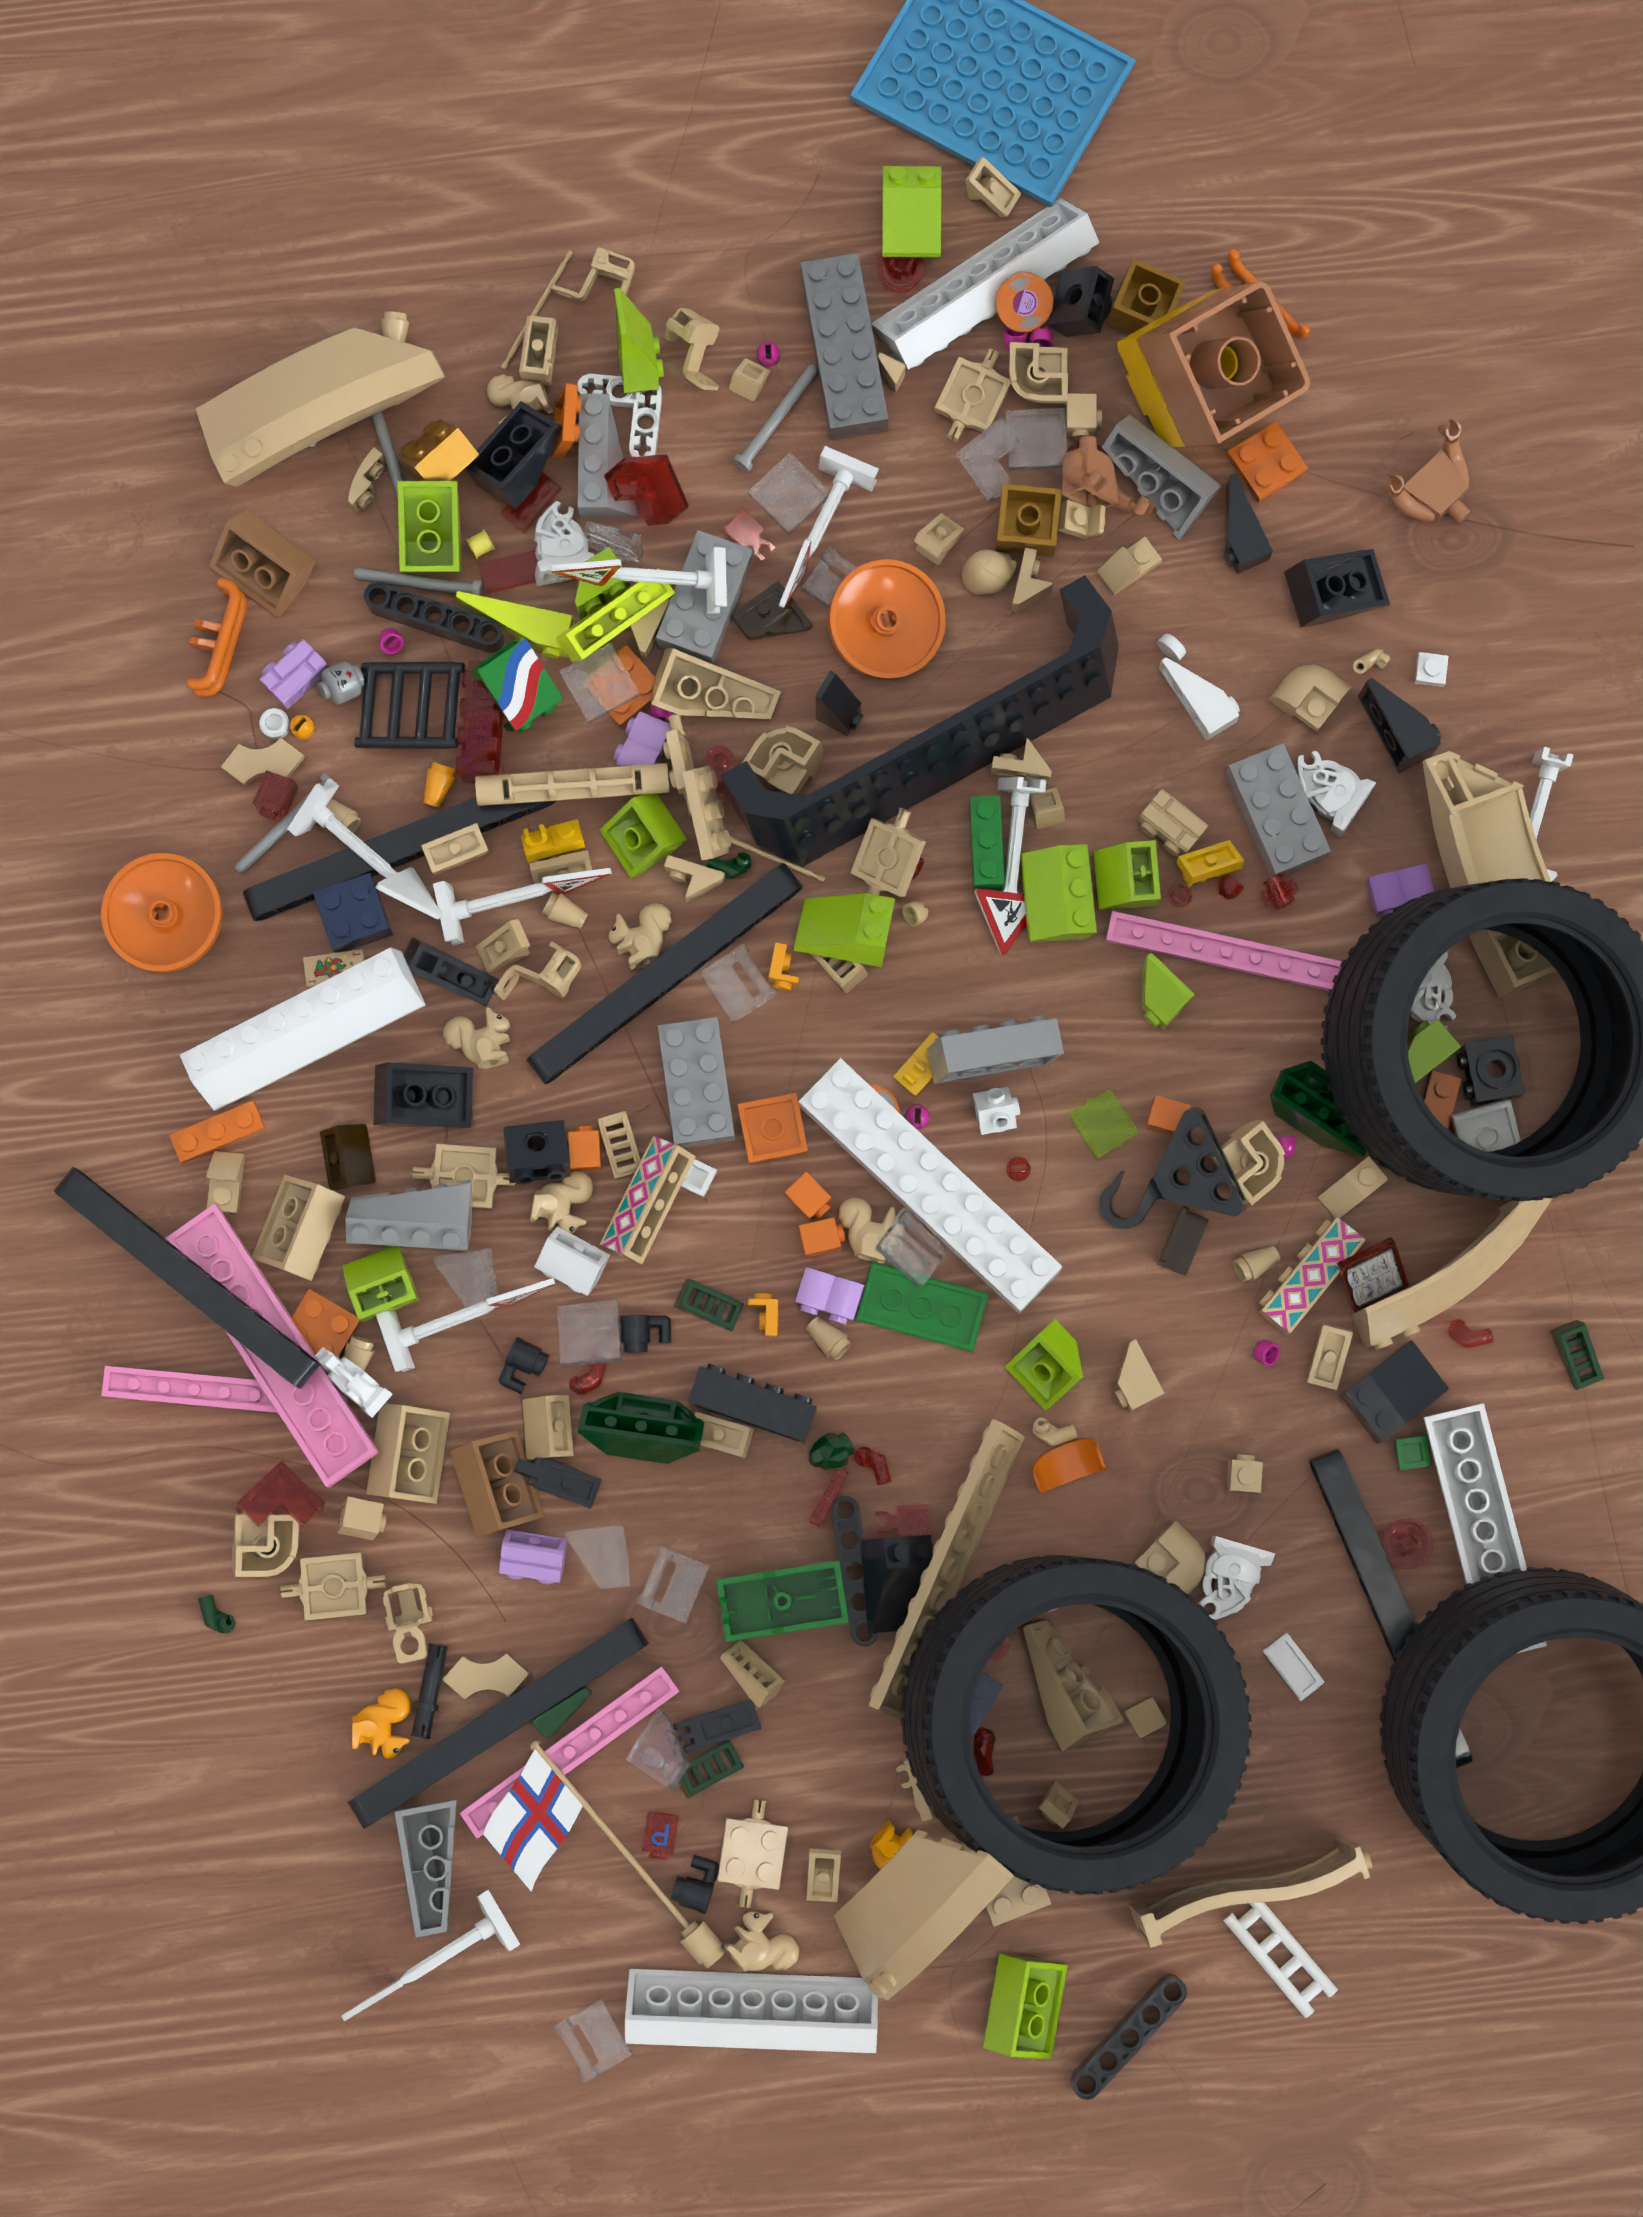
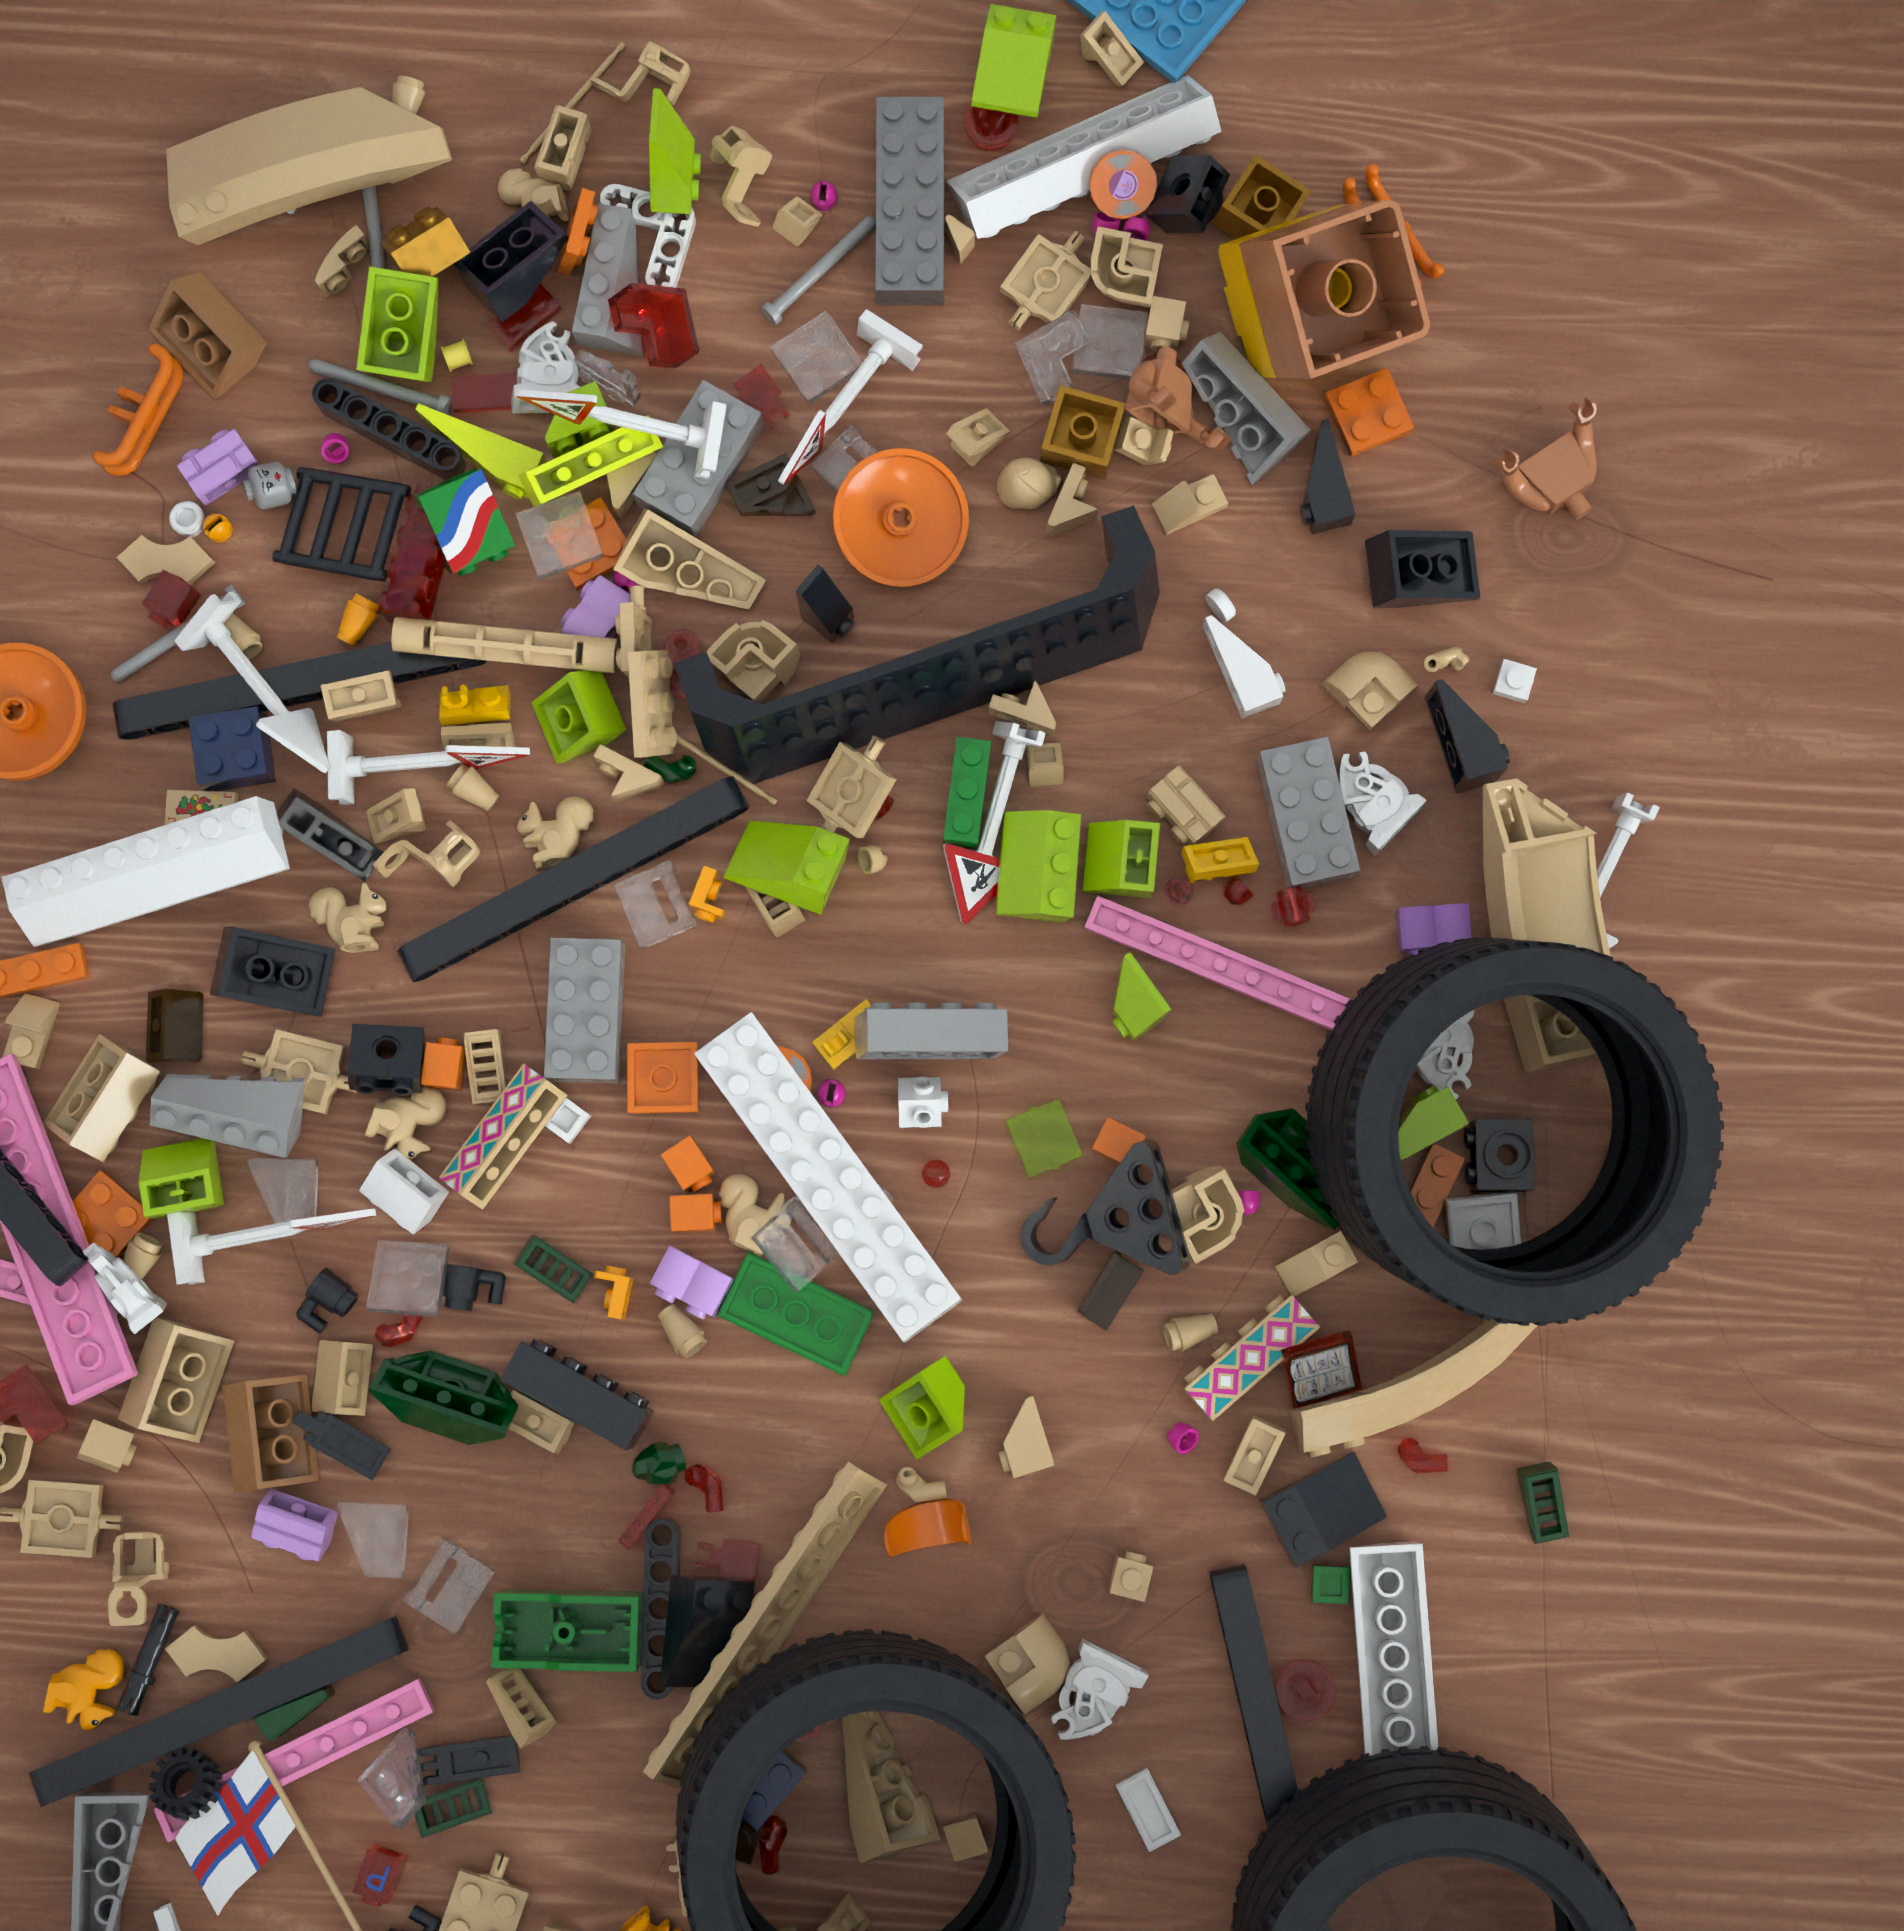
camera: 10 degrees right, 0 degrees up
none -> black tyre [148,1747,222,1821]

